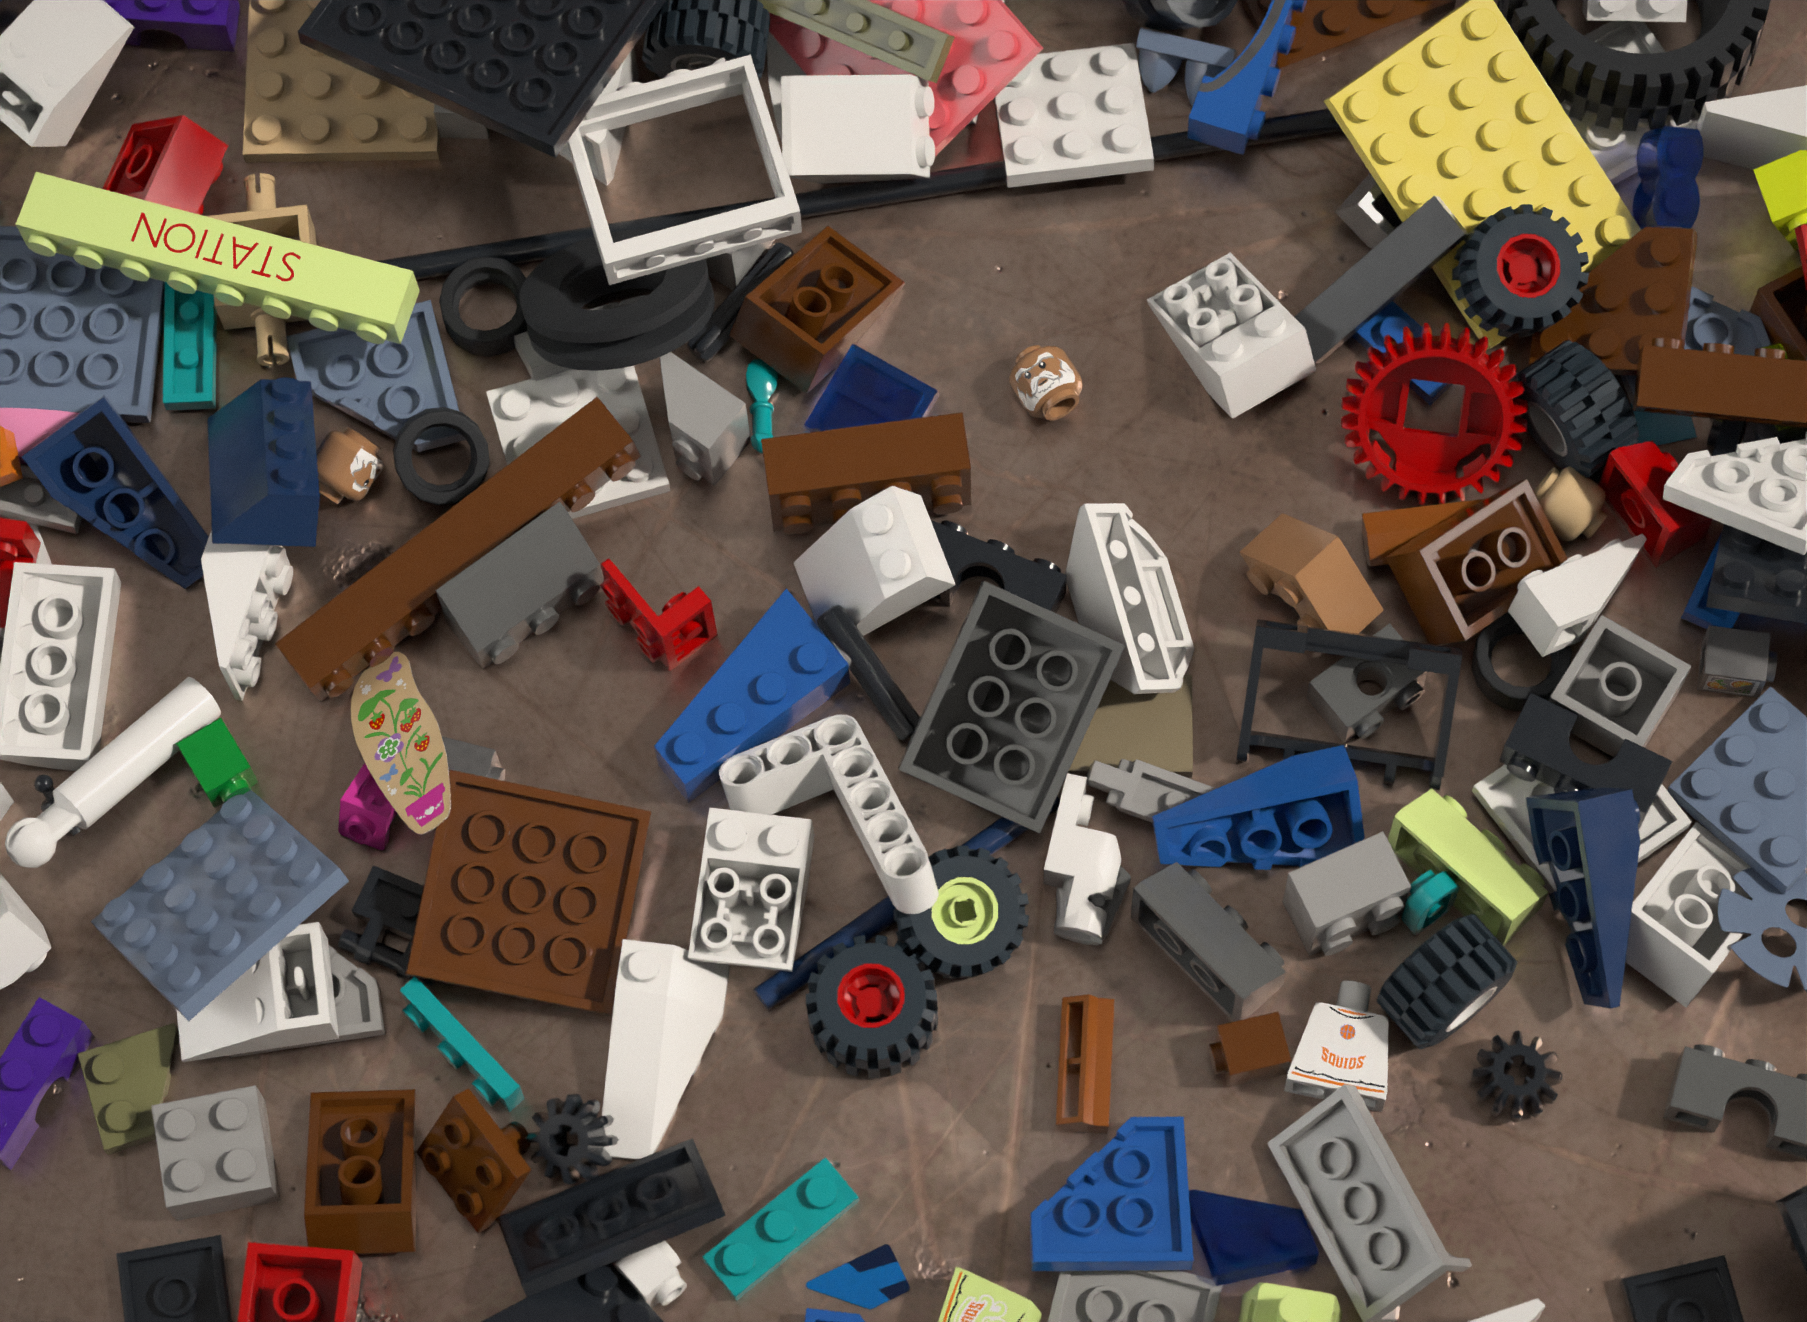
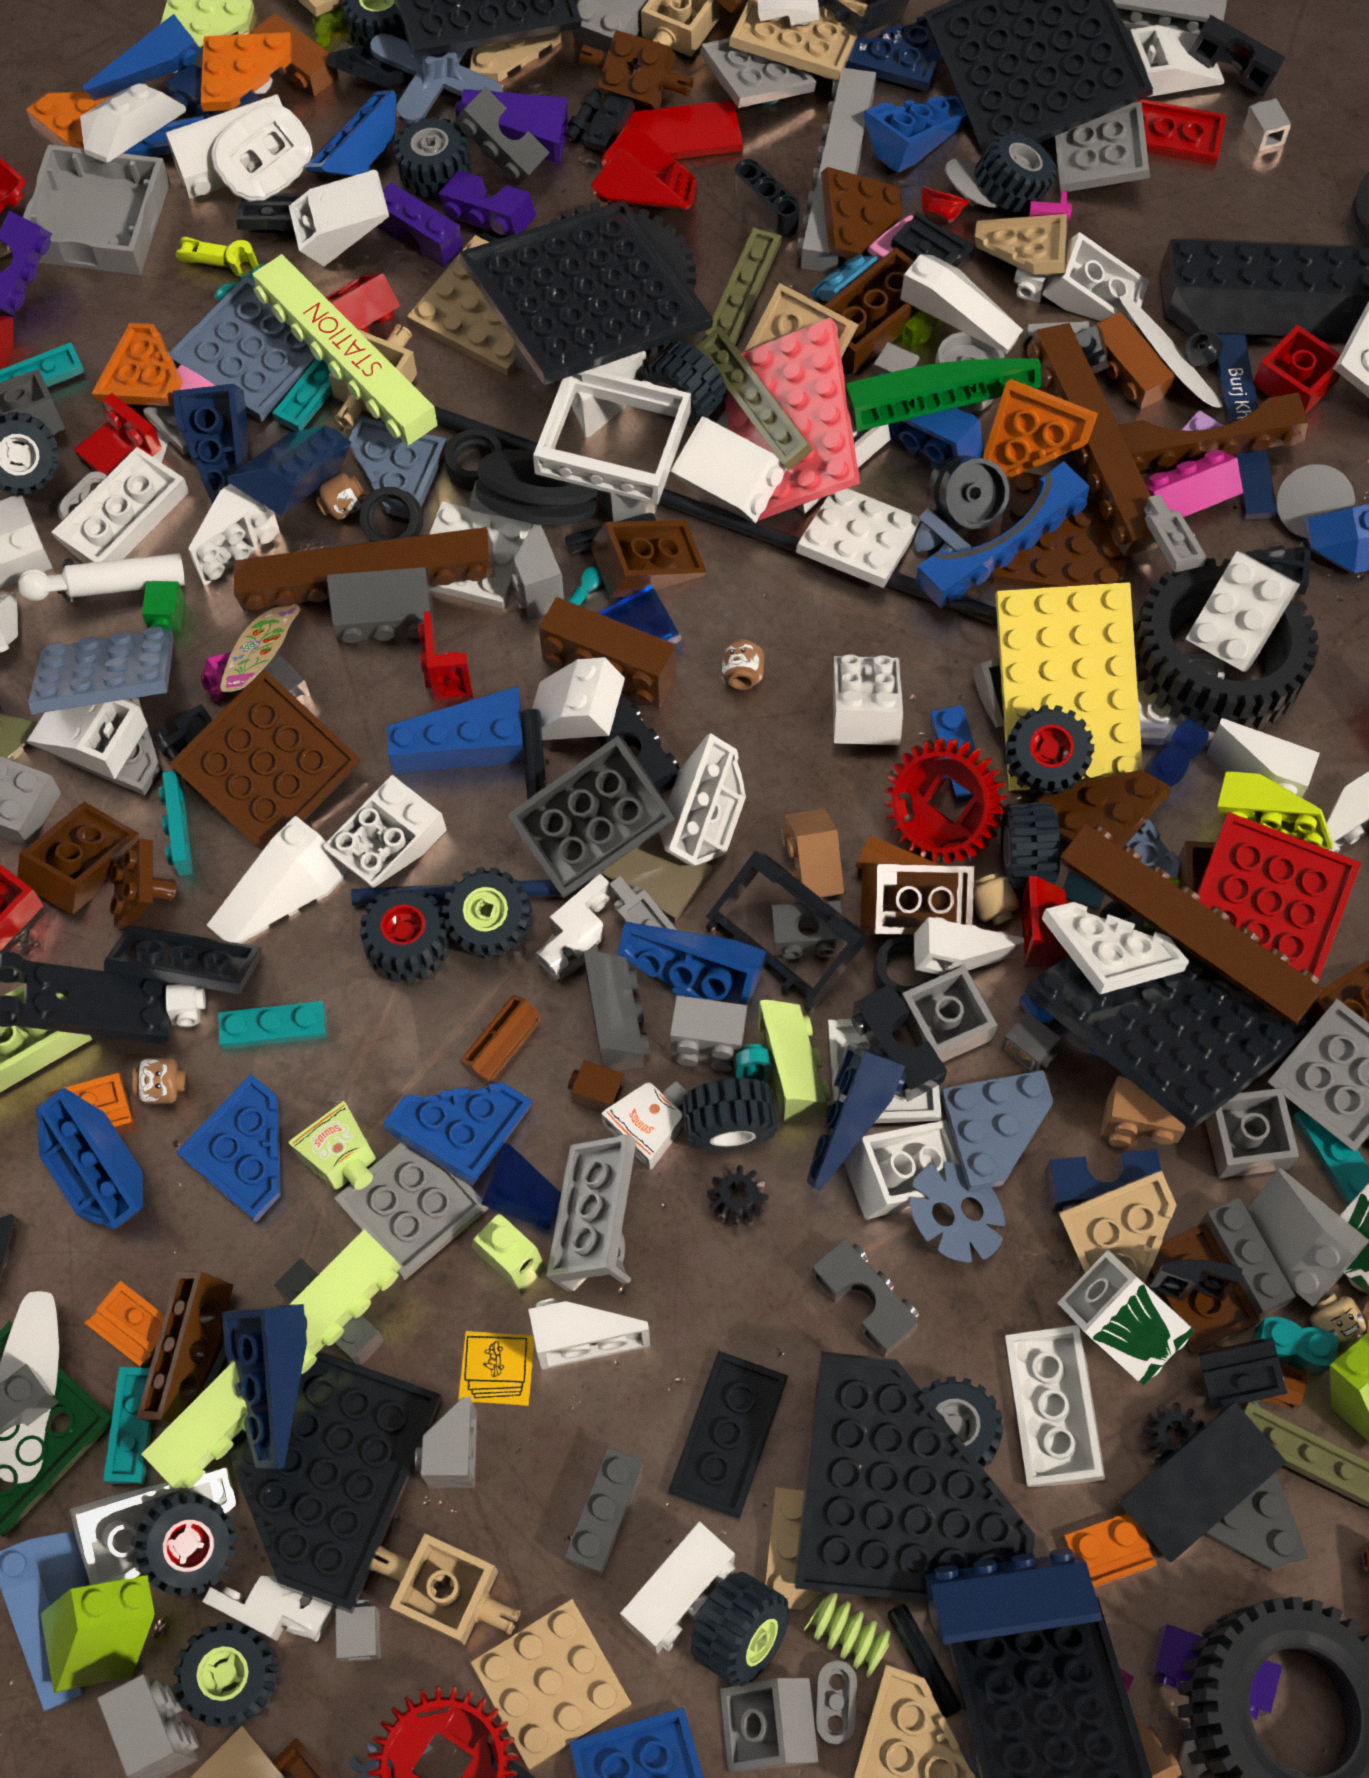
camera: 30 degrees right, 5 degrees down
black gear [526,1094,619,1184] -> none
white beam [719,714,939,914] -> none
clear blue sticker [806,1244,910,1309] -> none
black tile [1294,195,1469,363] -> none

